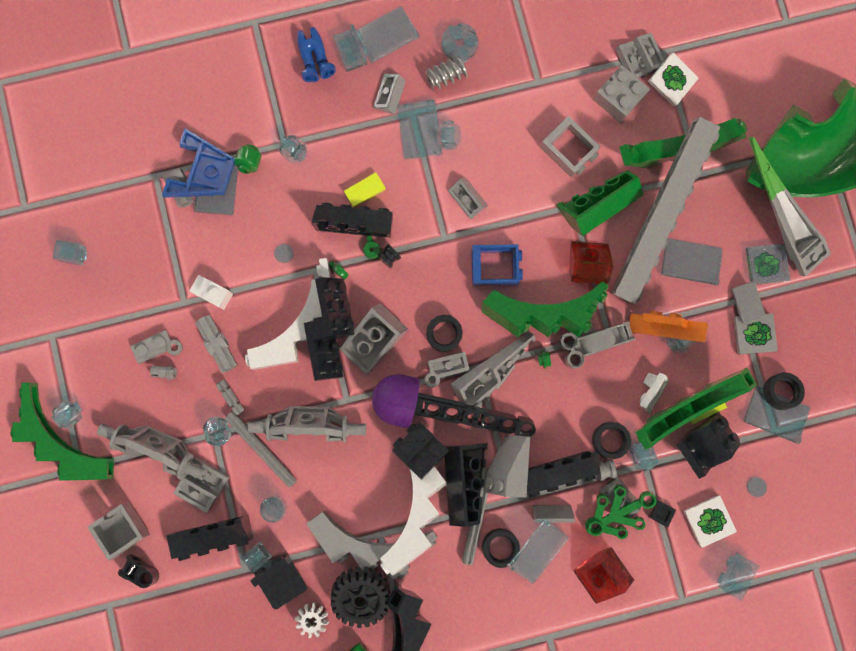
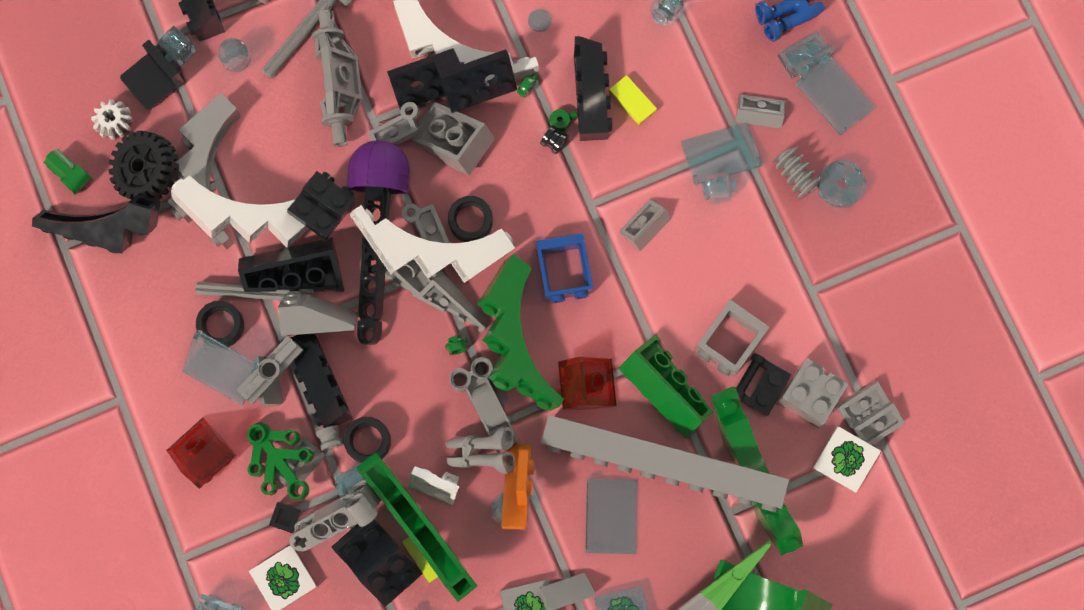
camera: 85 degrees right, 5 degrees down
none -> light grey piece [237,336,303,404]
none -> light grey piece [289,480,381,551]
none -> white arch [350,205,515,283]
none -> light grey hinge [368,102,420,146]
none -> light grey piece [446,427,515,474]
none -> black plate [735,353,792,416]

